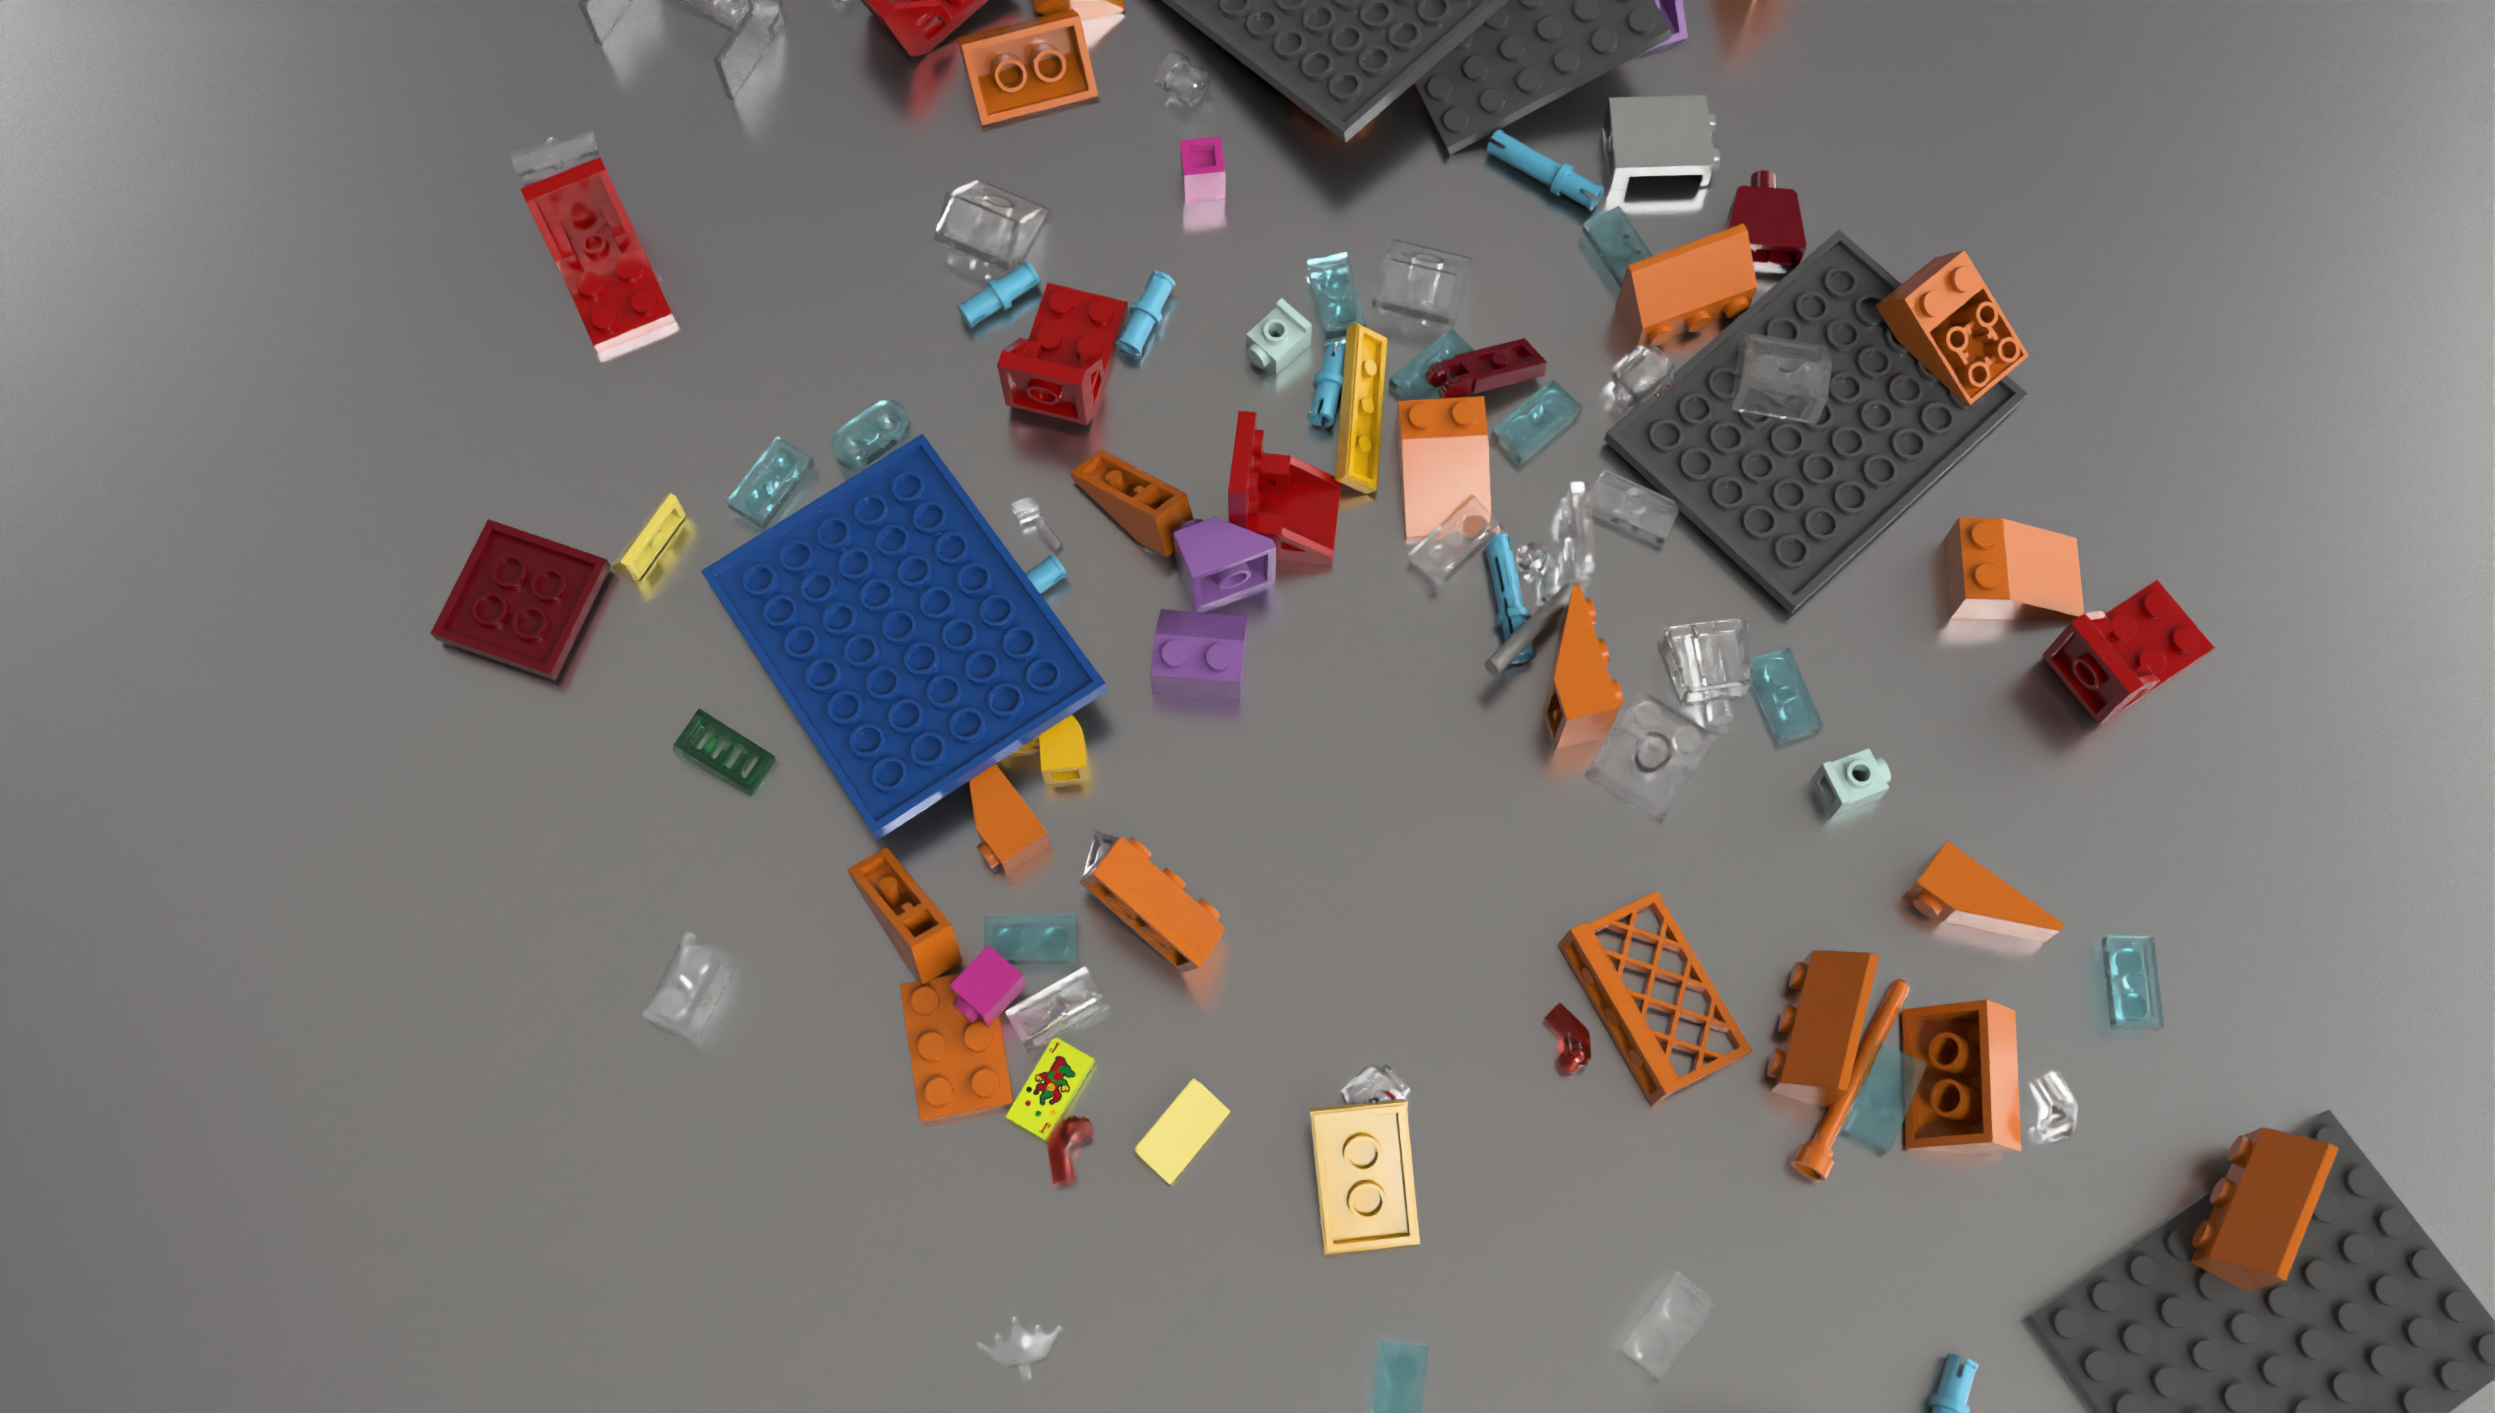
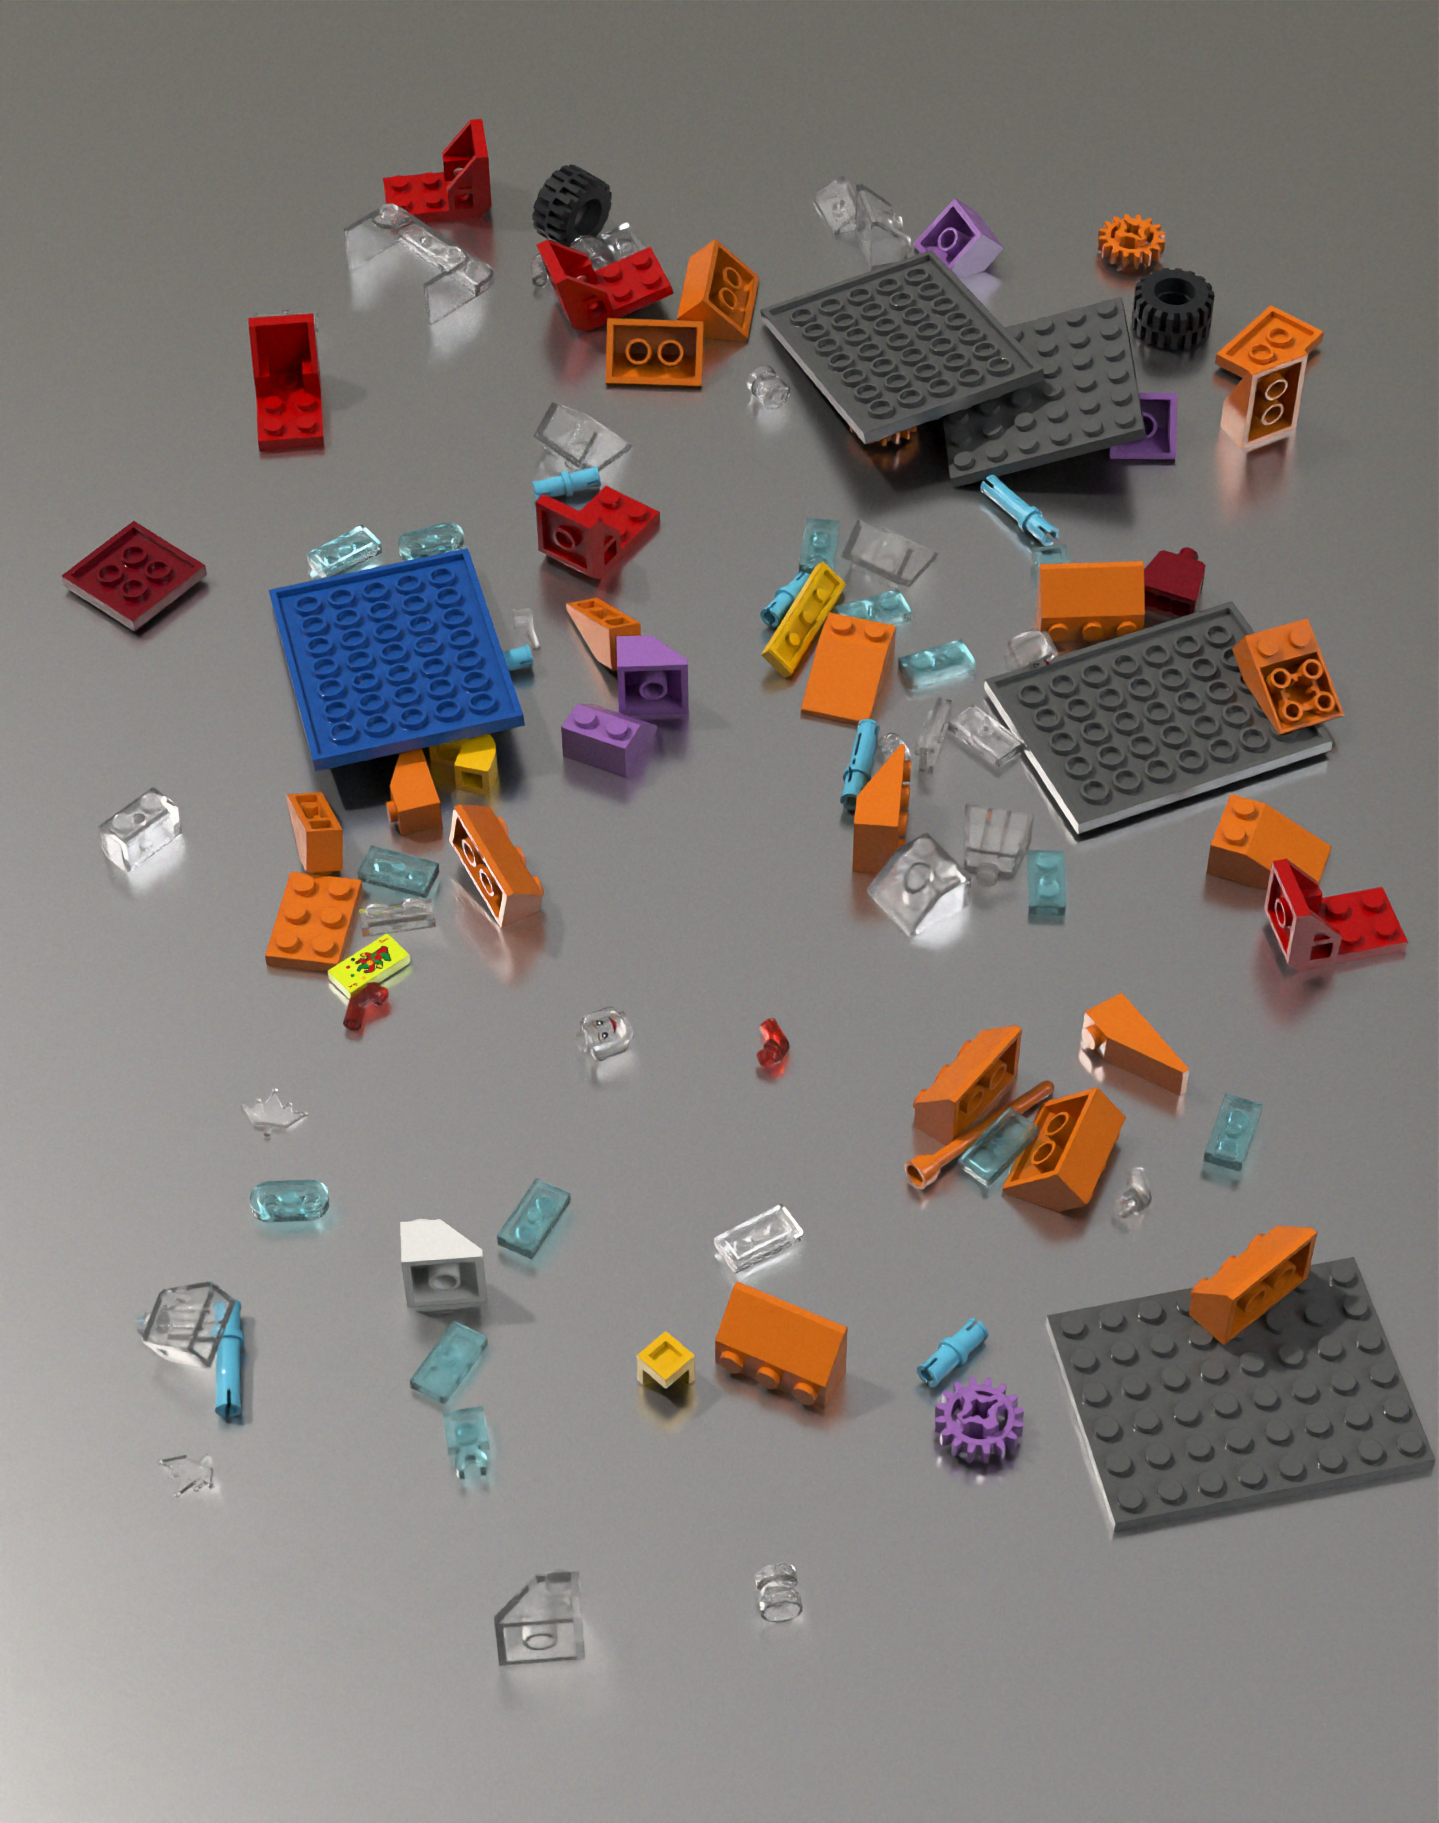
camera: 20 degrees right, 20 degrees down
light yellow slope [611,493,686,582] -> none
clear green slope [673,708,775,794] -> none
dark pink brick [949,945,1026,1027] -> none
medium azure pin [1116,271,1175,356] -> none
light yellow slope [1133,1078,1231,1186] -> none
dark pink panel [1180,136,1226,203] -> none
red bracket [1228,411,1341,565] -> none
light aqua brick [1246,298,1312,376] -> none
yellow tile [1309,1098,1420,1254] -> none
clear plate [1408,495,1504,588] -> none
dark red hinge [1425,338,1547,398] -> none
light grey bar [1484,583,1573,675] -> none
orange fence [1558,891,1753,1106] -> none
light grey panel [1603,95,1720,191] -> none
clear slope [1731,331,1832,424] -> none
light aqua brick [1812,748,1891,817] -> none

